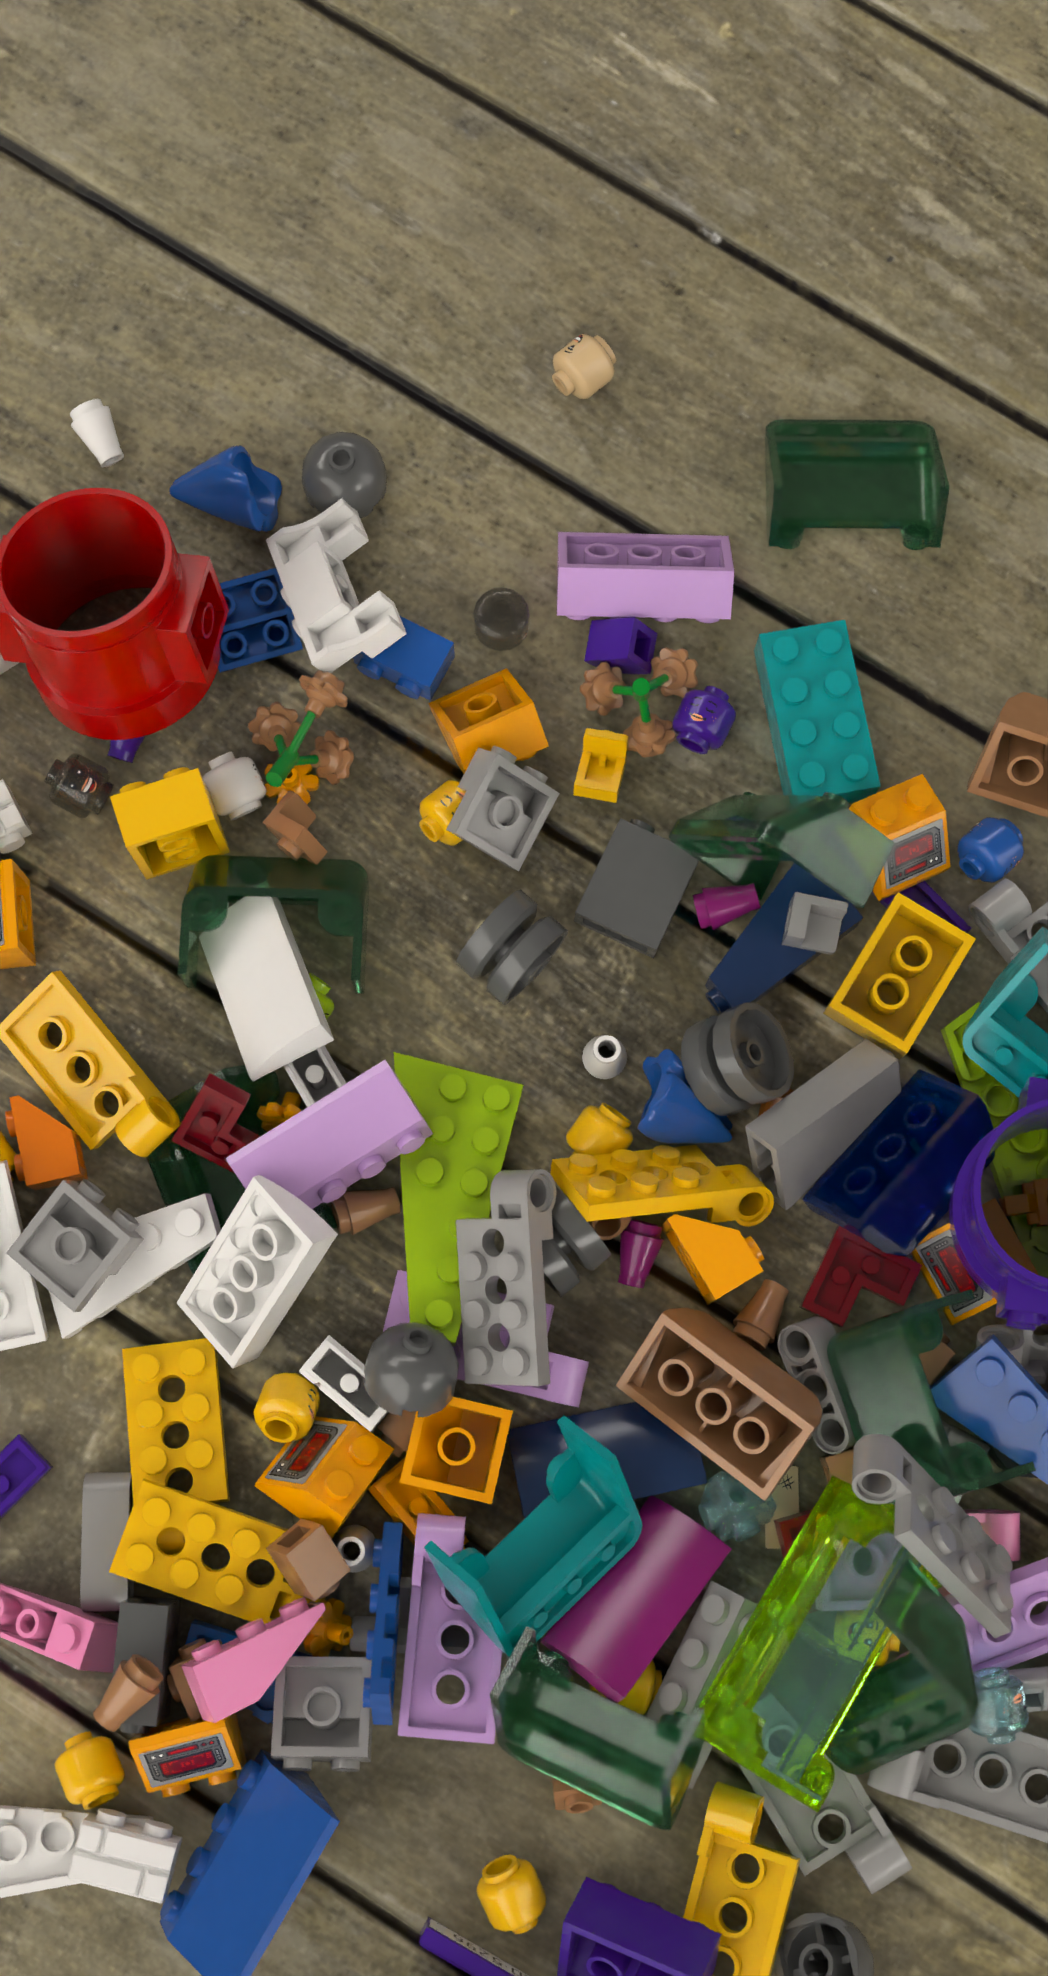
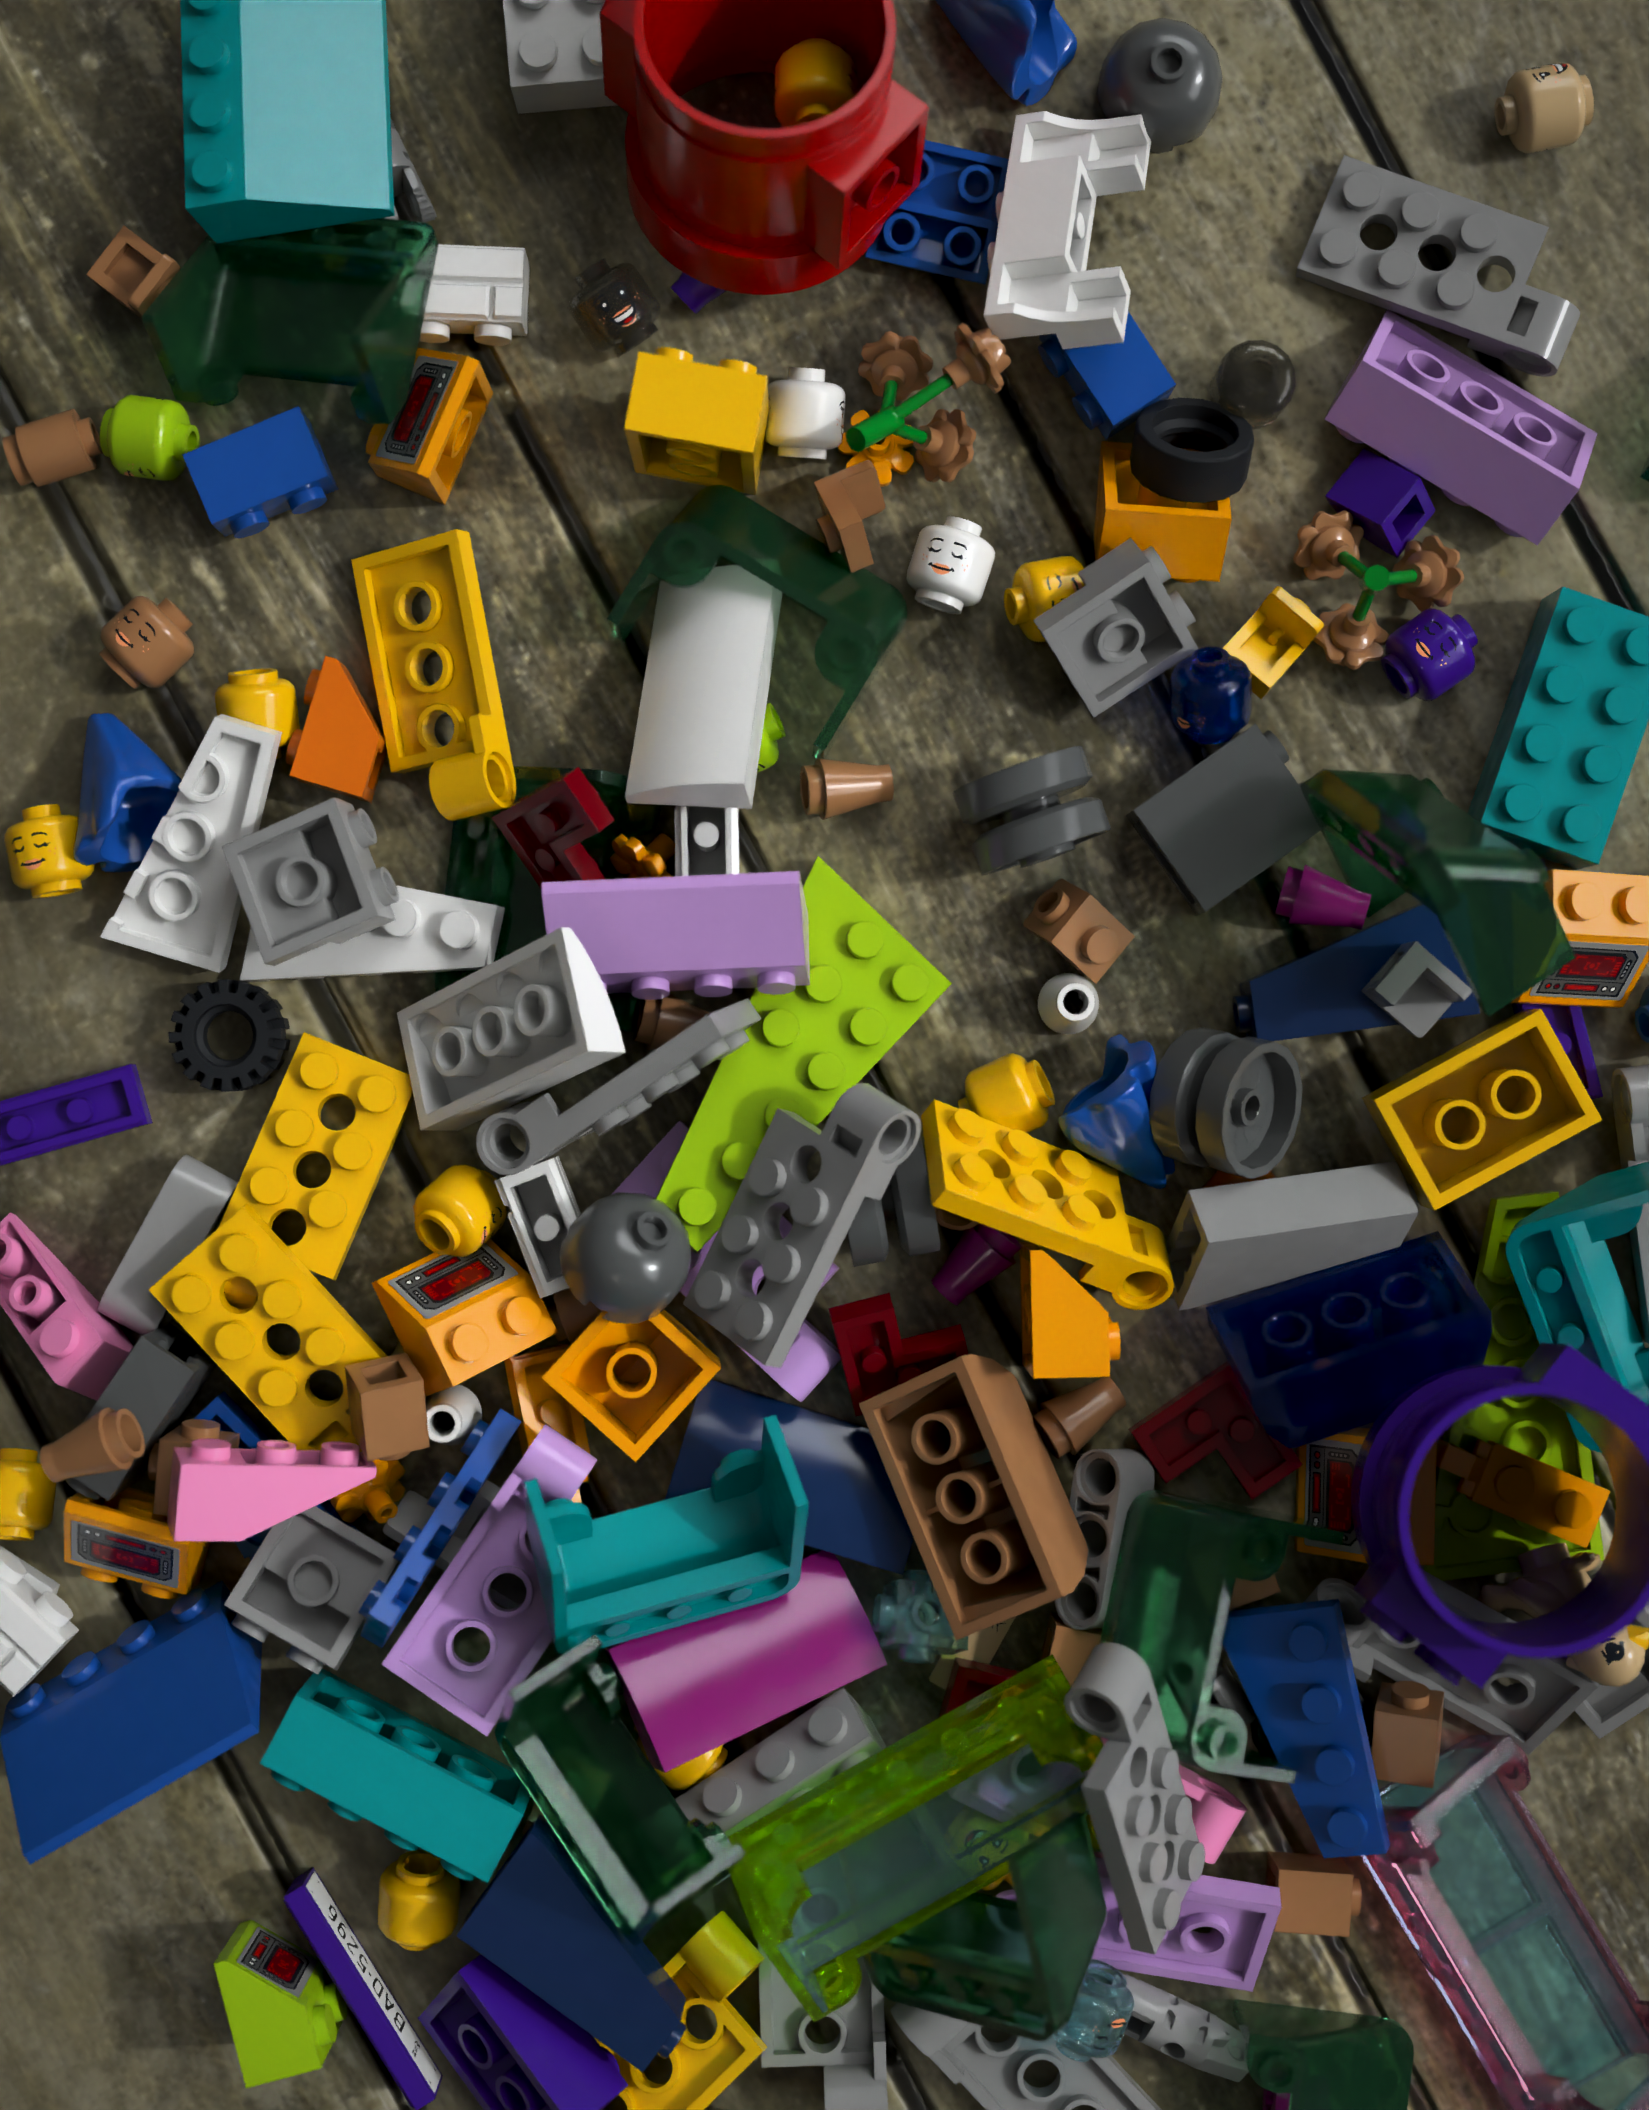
camera: 30 degrees right, 10 degrees up
none -> black tyre [169,979,290,1092]
none -> teal brick [260,1668,536,1883]
none -> dark blue slope [456,1814,686,2072]
none -> light grey hinge [476,998,761,1175]
none -> yellow head [775,38,857,128]
none -> medium nougat cone [800,758,894,820]
none -> dark red plate [828,1293,968,1416]
none -> white head [906,516,995,614]
none -> medium nougat bracket [1023,879,1135,984]
none -> black tyre [1130,398,1254,503]
none -> clear blue head [1170,647,1252,744]
none -> light grey hinge [1296,155,1580,377]

